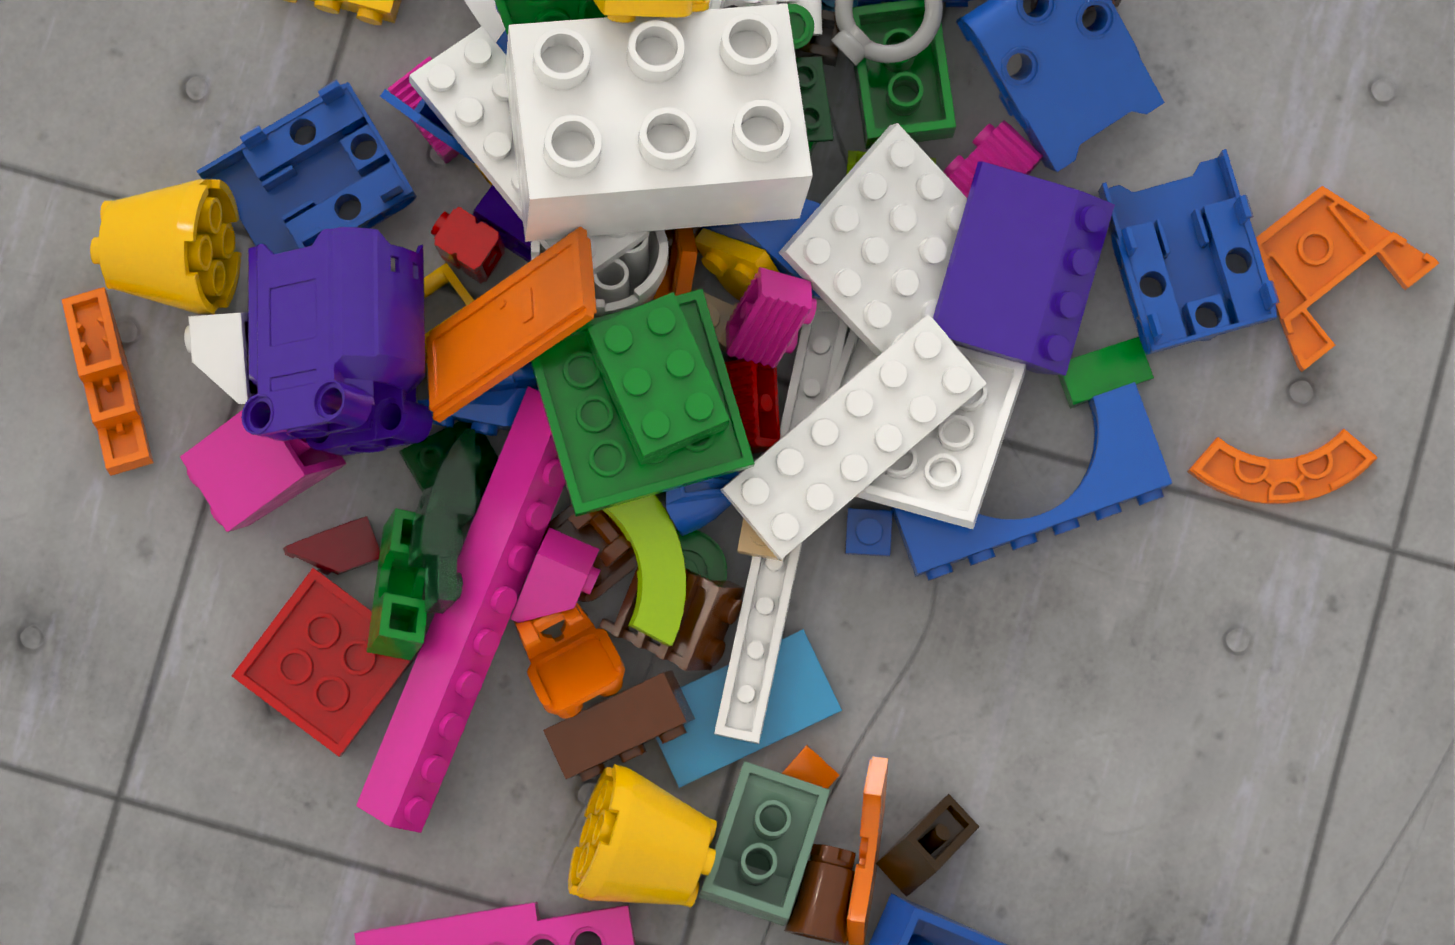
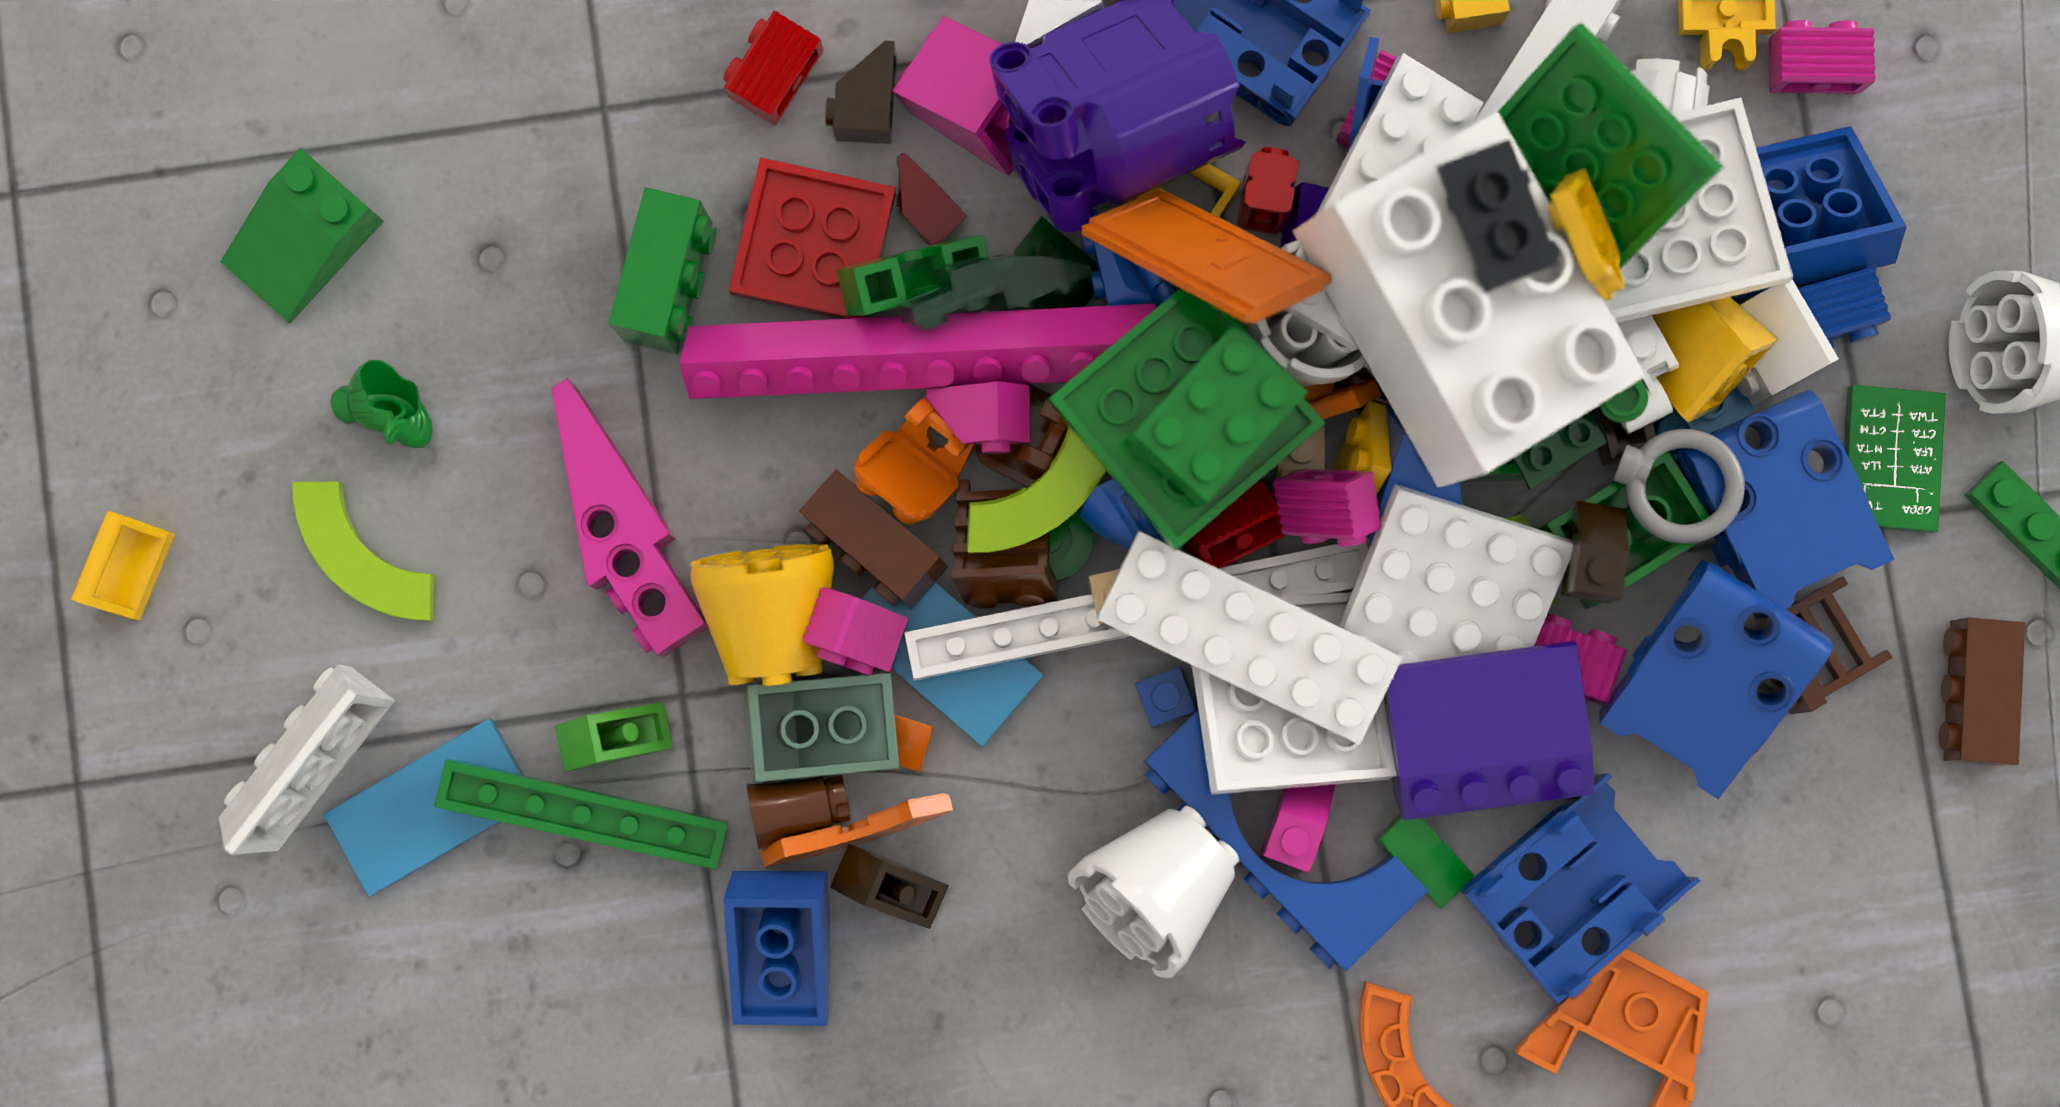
camera: 65 degrees right, 0 degrees up
none -> green brick [608,187,717,354]
none -> red brick [723,10,824,126]
none -> dark pink brick [802,587,908,676]
none -> dark brown slope [825,40,897,144]
none -> white cone [1068,806,1239,978]
none -> dark pink slope [1259,784,1336,873]
none -> black piece [1436,139,1561,292]
none -> dark brown slope [1561,501,1629,604]

